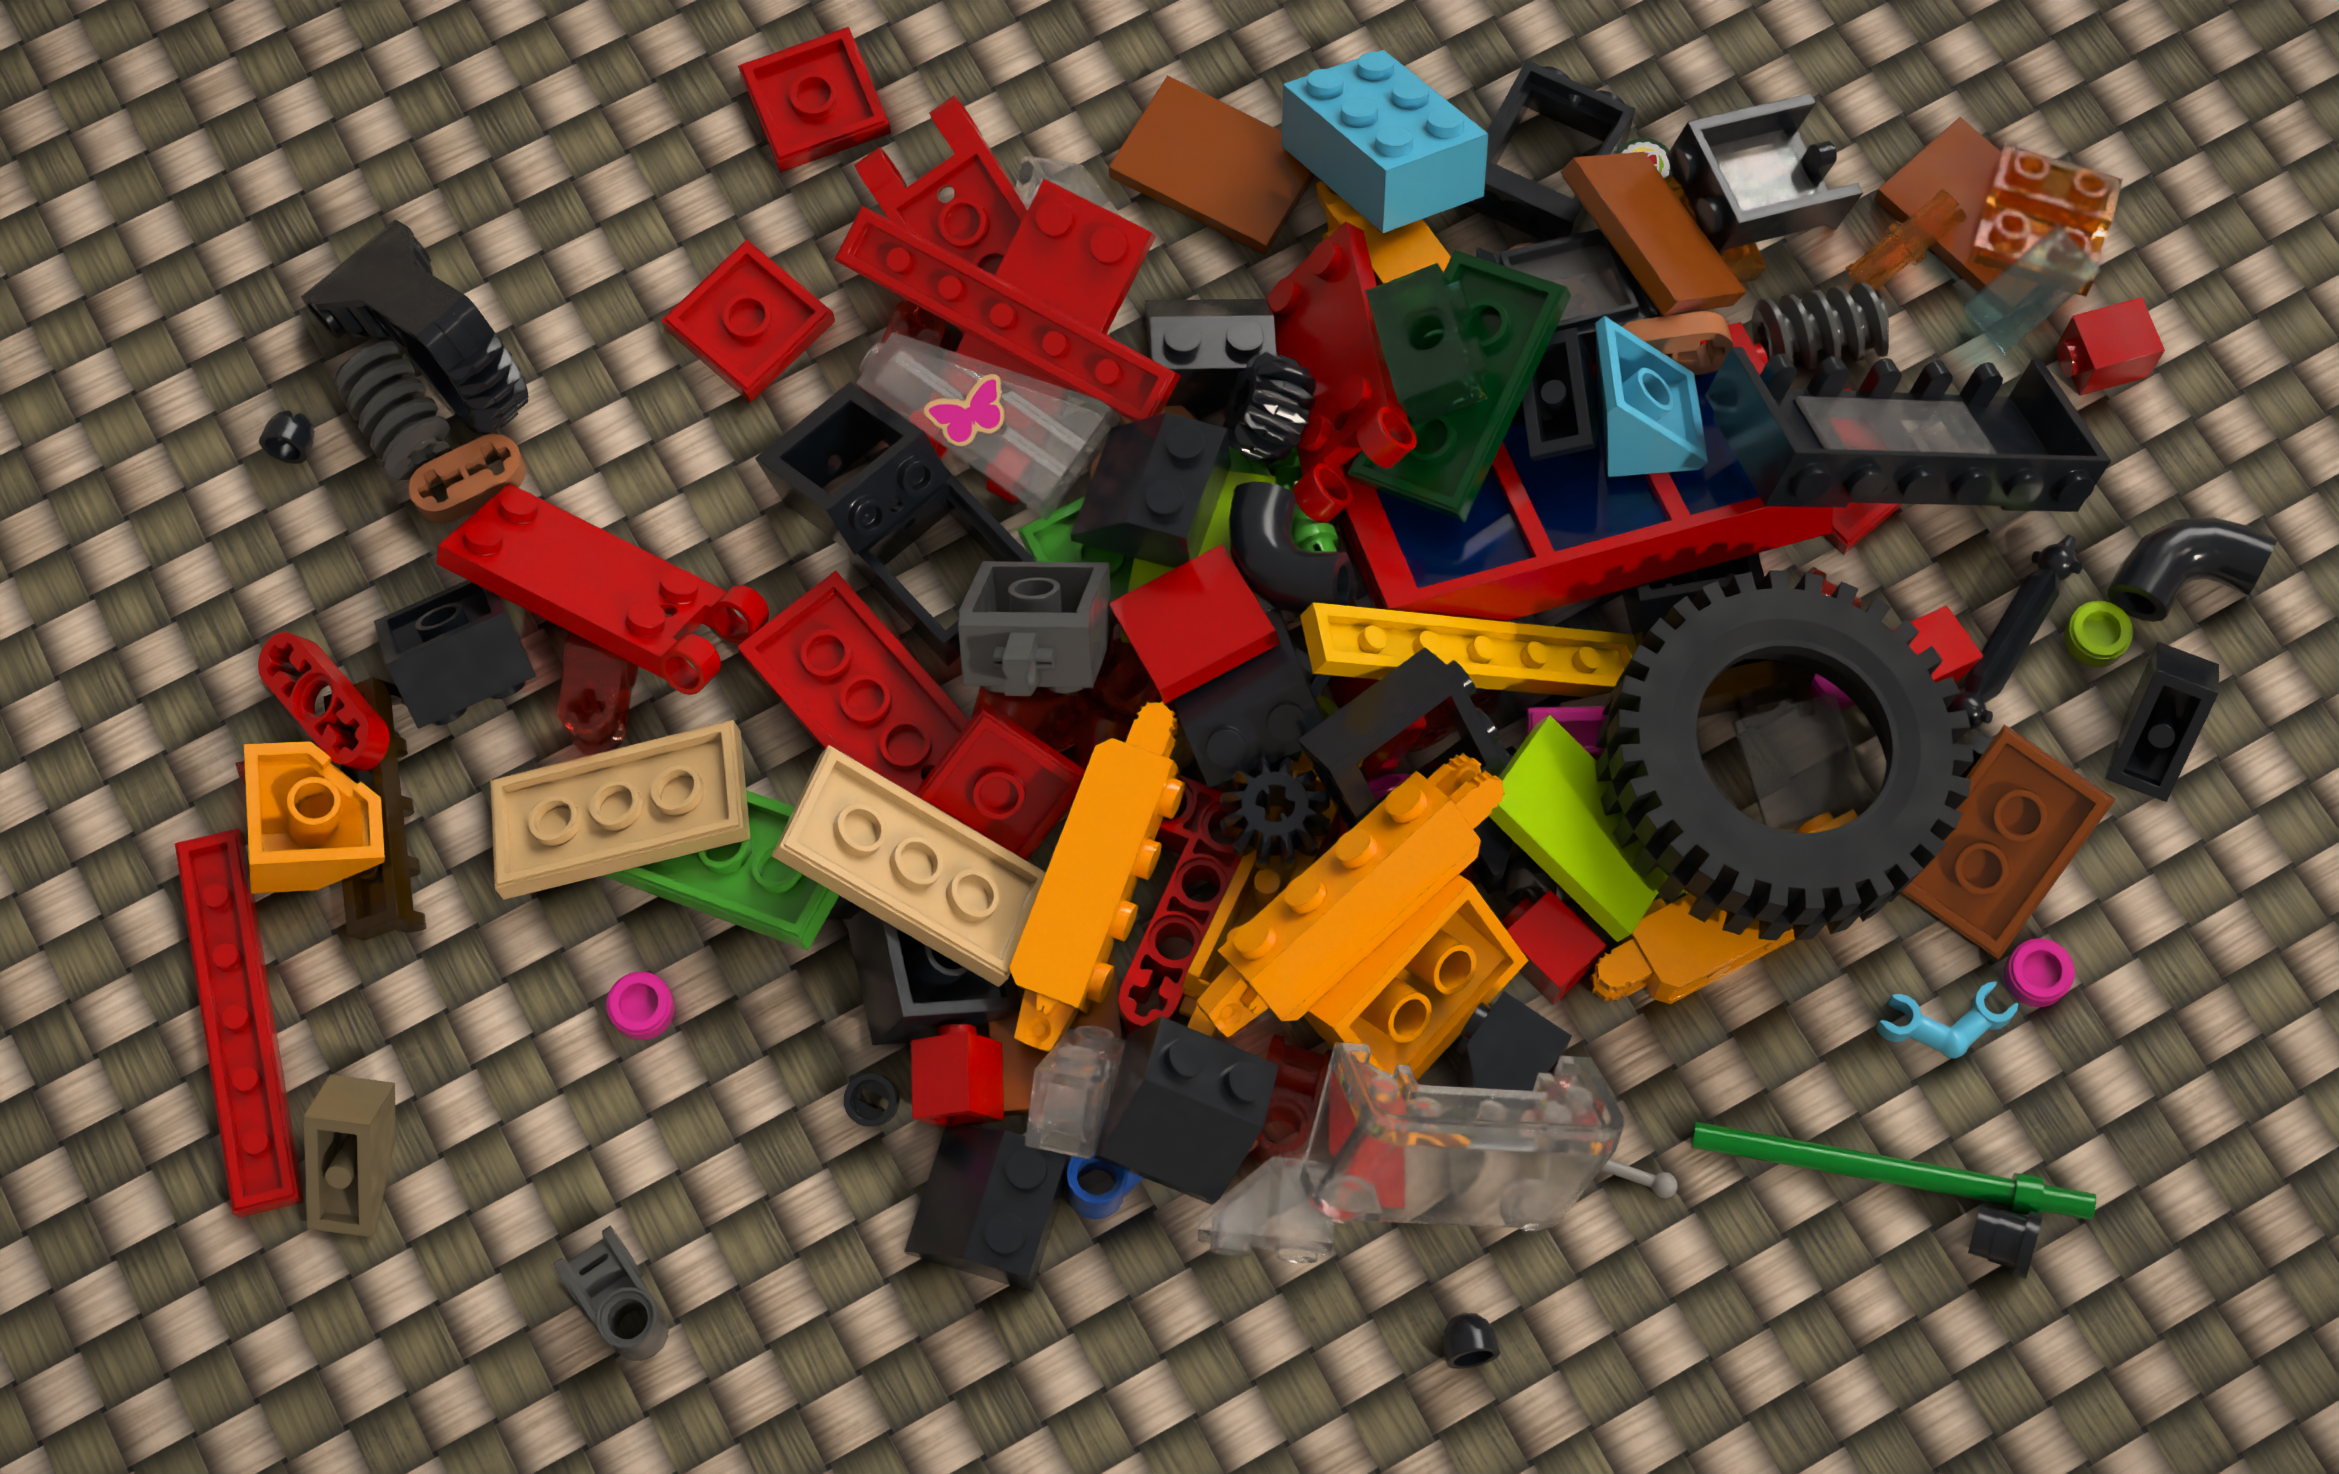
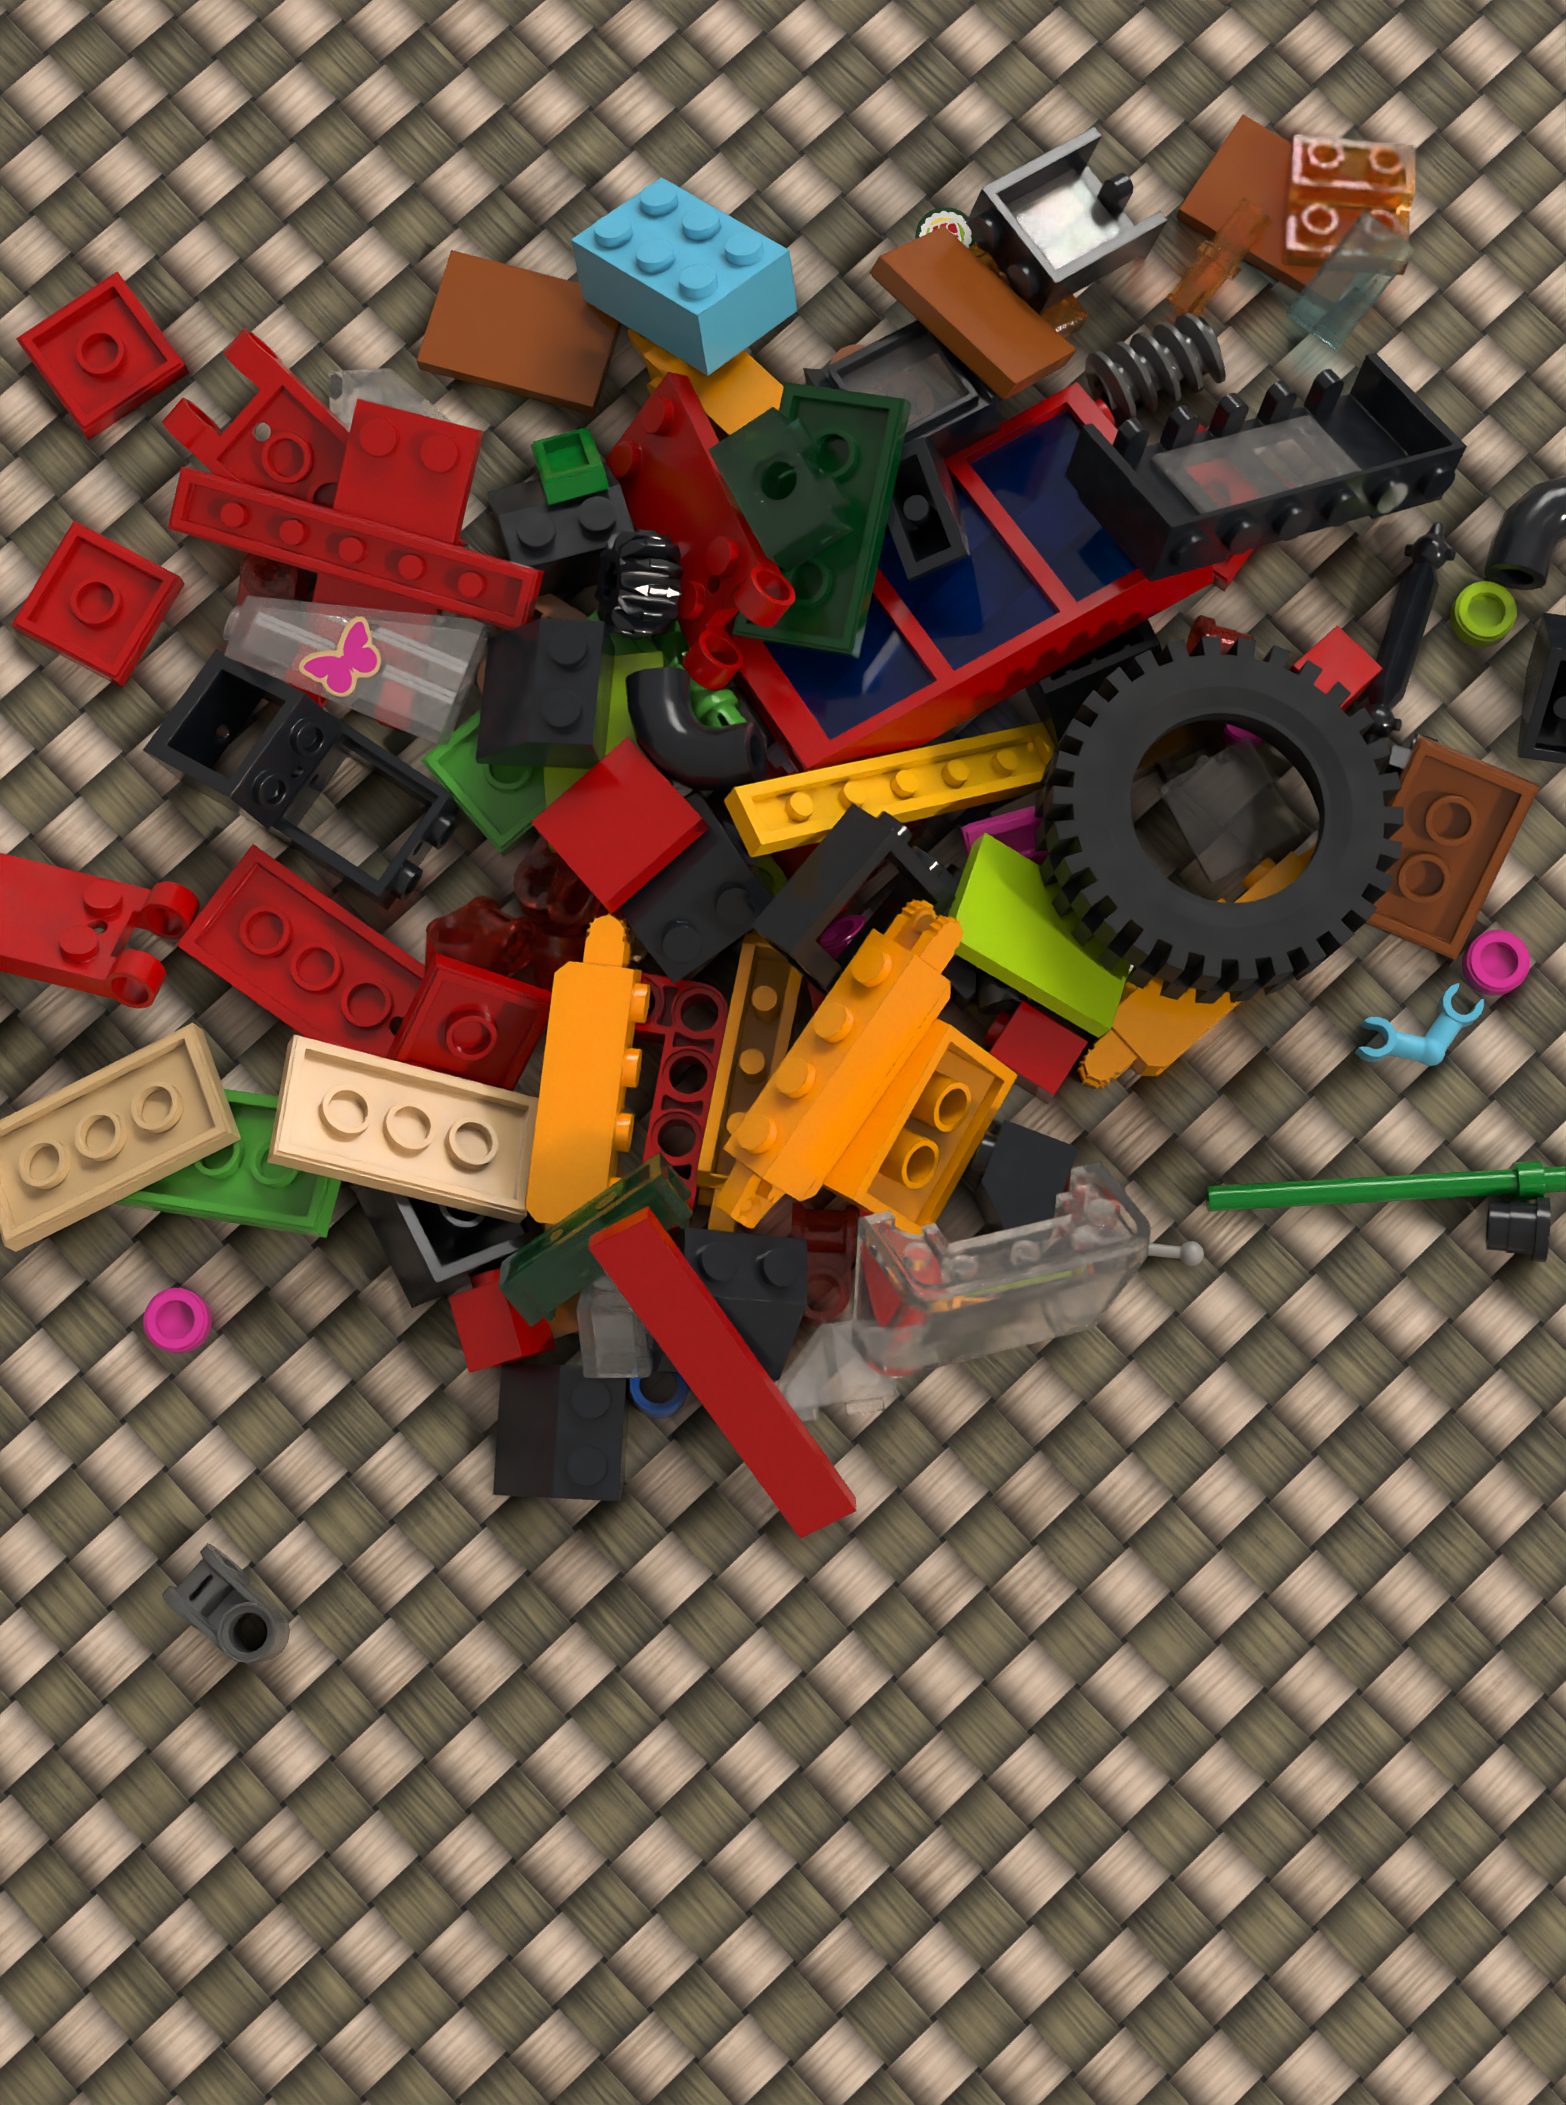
camera: 15 degrees left, 10 degrees up
clear red piece [557,632,639,755] -> none
black hinge [844,1073,900,1127] -> none
dark grey hinge [958,561,1114,696] -> none
black gear [1220,757,1331,870] -> none
black hinge [1442,1312,1500,1369] -> none
black window [1463,60,1636,241] -> none
medium azure slope [1595,316,1708,477] -> none
nougat beam [1621,311,1734,375] -> none
red brick [2057,297,2165,396] -> none
none -> clear green container [498,1152,693,1327]
none -> green tile [530,427,609,505]
none -> red tile [589,1206,857,1539]

